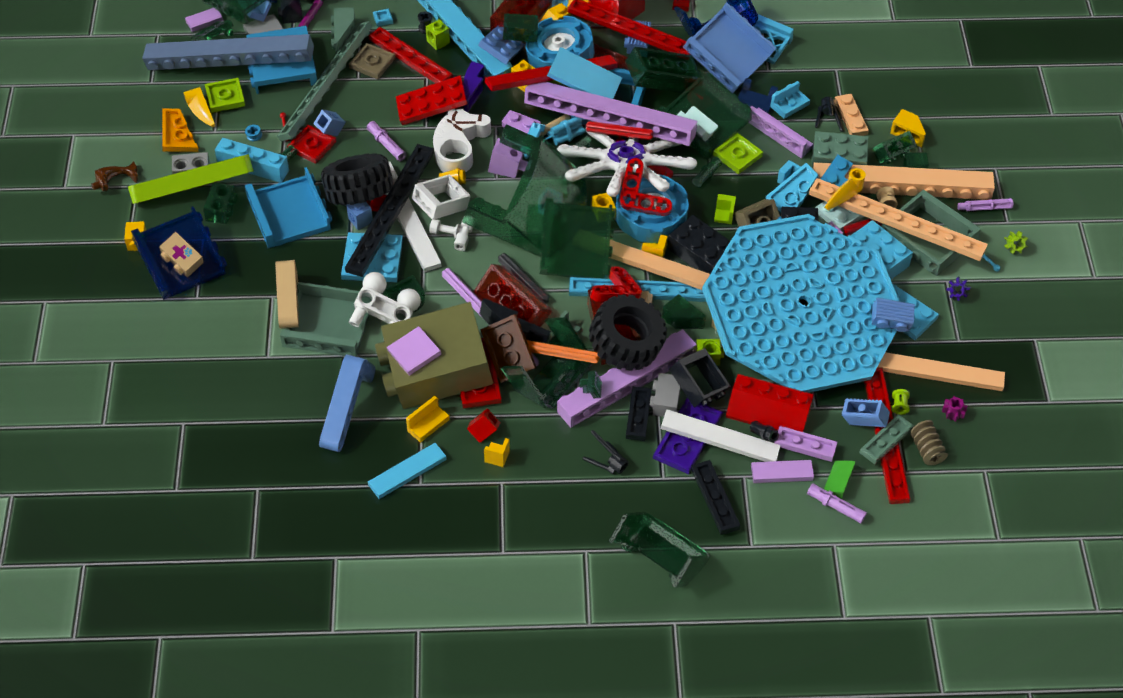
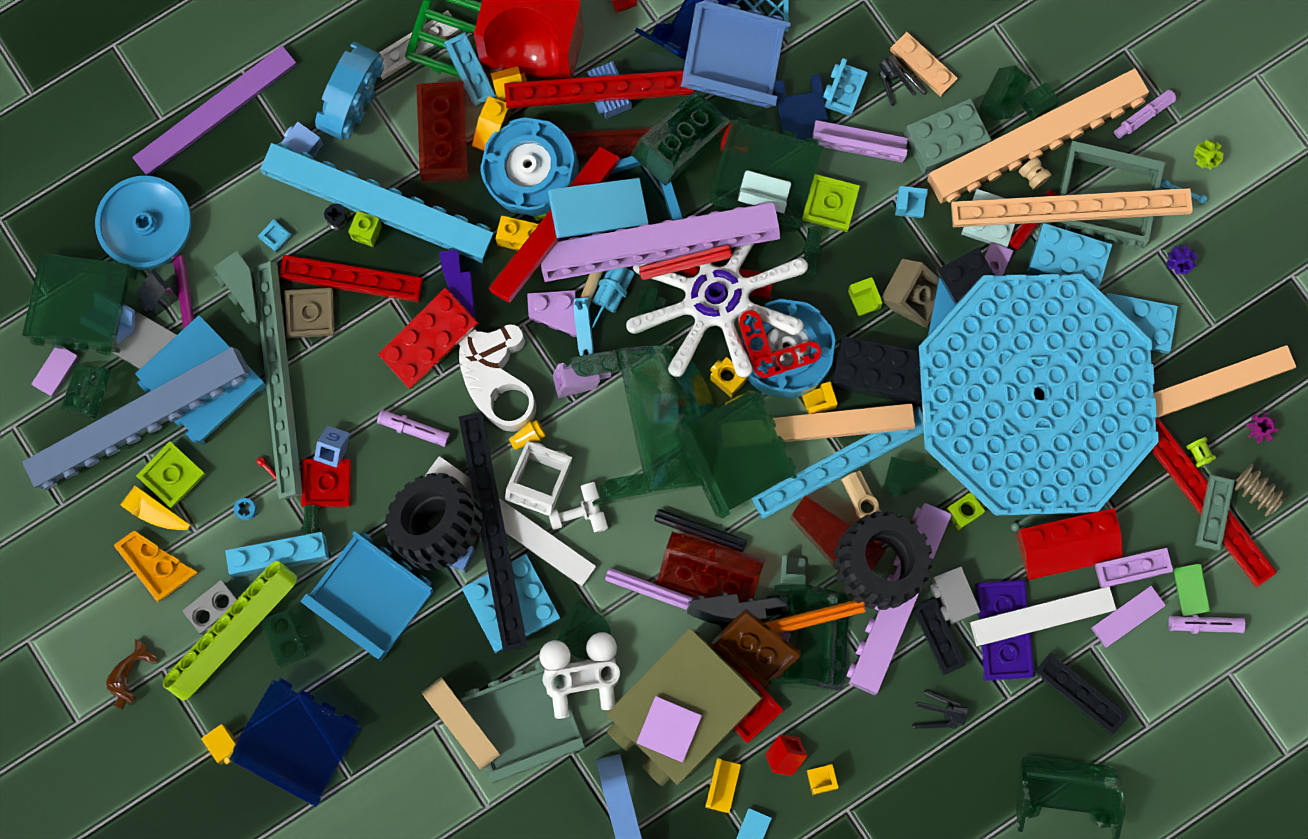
camera: 30 degrees left, 25 degrees up
tan brick [159,232,204,278] -> none
medium blue plate [478,26,525,65] -> none
clear green brick [503,13,538,42] -> none
clear green tile [579,370,602,399] -> none
red beam [590,266,642,302] -> none
black window [669,348,731,408] -> none
black pin [750,421,779,442] -> none
medium azure wing [765,163,819,214] -> none
dark azure plate [821,154,853,187] -> none
yellow piece [824,168,866,210] -> none
medium blue brick [842,398,890,427] -> none
medium blue brick [872,297,915,332] -> none
yellow slope [890,109,926,148] -> none

